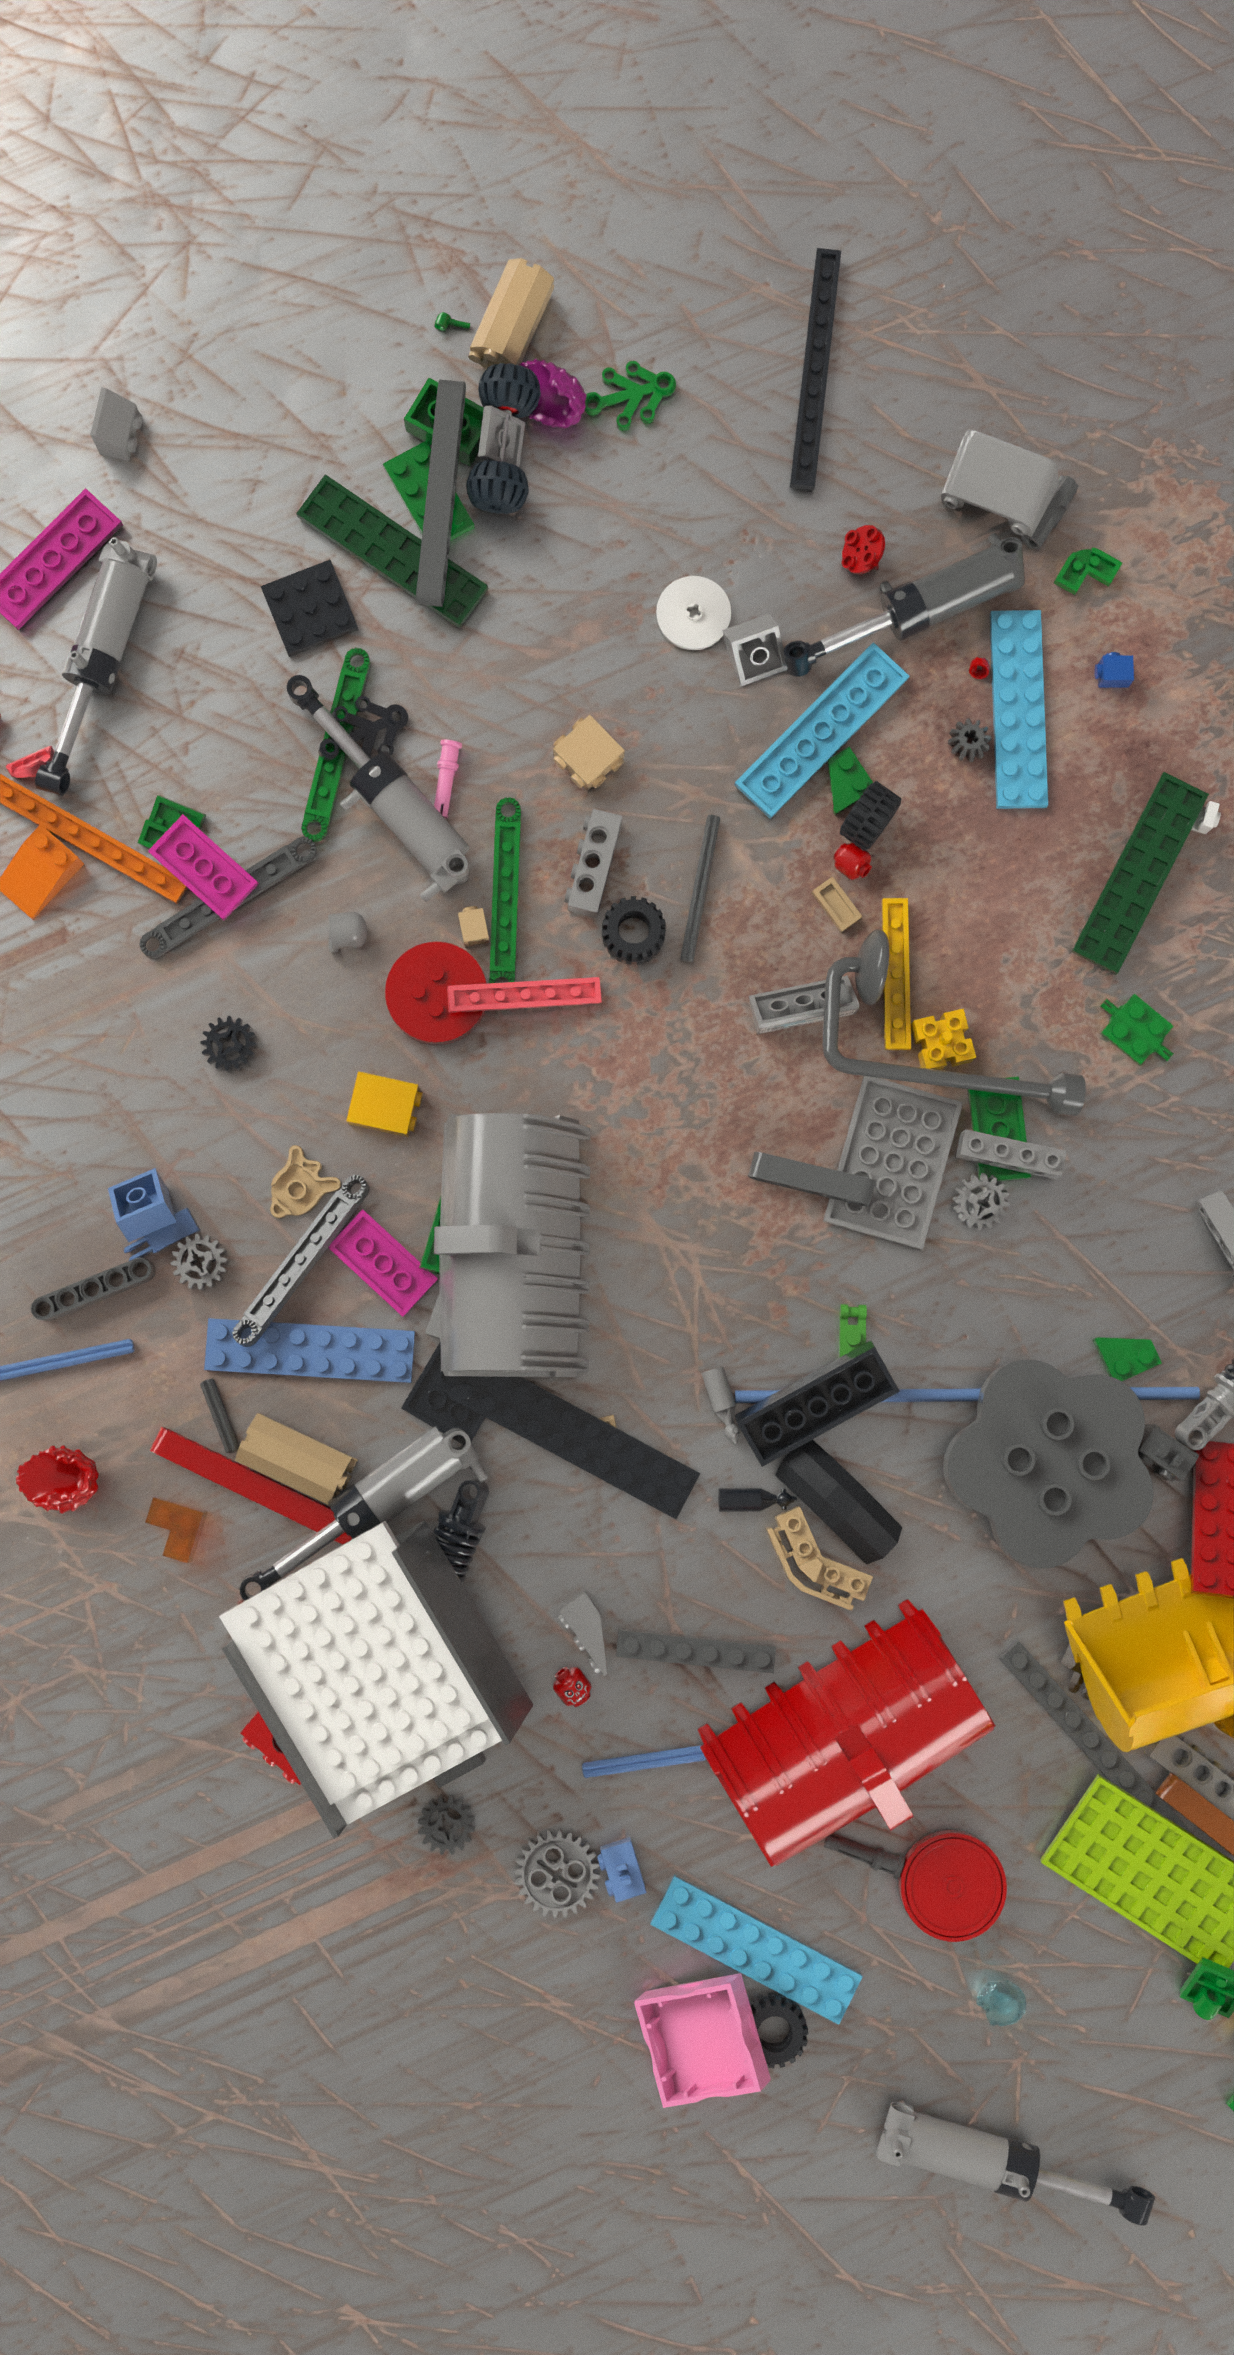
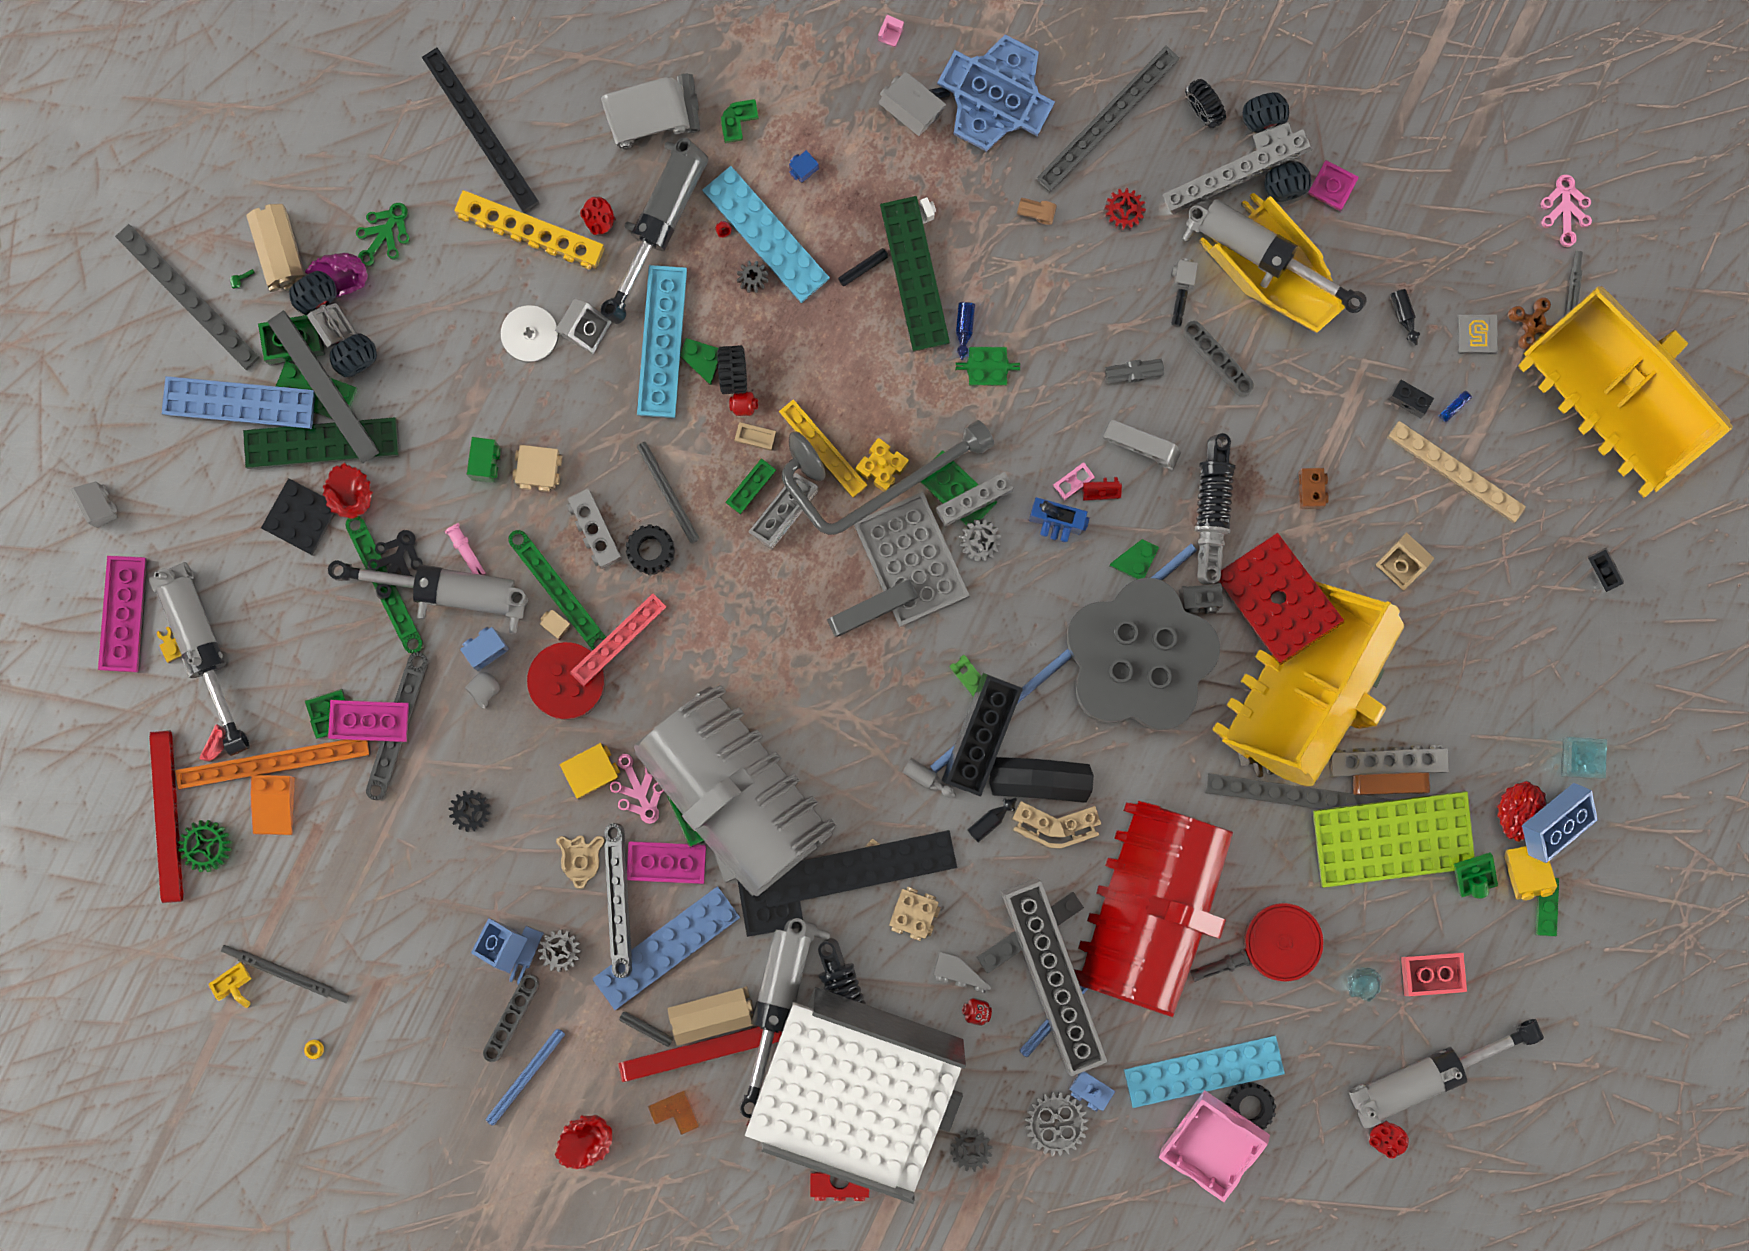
camera: 35 degrees left, 0 degrees up
none -> dark grey plate [115,224,260,371]
none -> yellow plate [157,626,181,663]
none -> medium blue plate [162,376,316,429]
none -> red hair [323,463,373,519]
none -> yellow brick [454,190,605,270]
none -> medium blue brick [460,627,510,671]
none -> green brick [466,437,502,483]
none -> bright pink plant [610,754,664,824]
none -> green plate [725,458,776,515]
none -> black axle [838,248,888,286]
none -> tan brick [889,887,941,941]
none -> clear blue wheel [956,302,975,360]
none -> light grey brick [1001,878,1107,1076]
none -> blue piece [1029,497,1090,542]
none -> bright pink piece [1053,462,1095,501]
none -> red plate [1082,477,1122,501]
none -> red plate [1369,1120,1409,1159]
none -> coral brick [1401,953,1467,996]

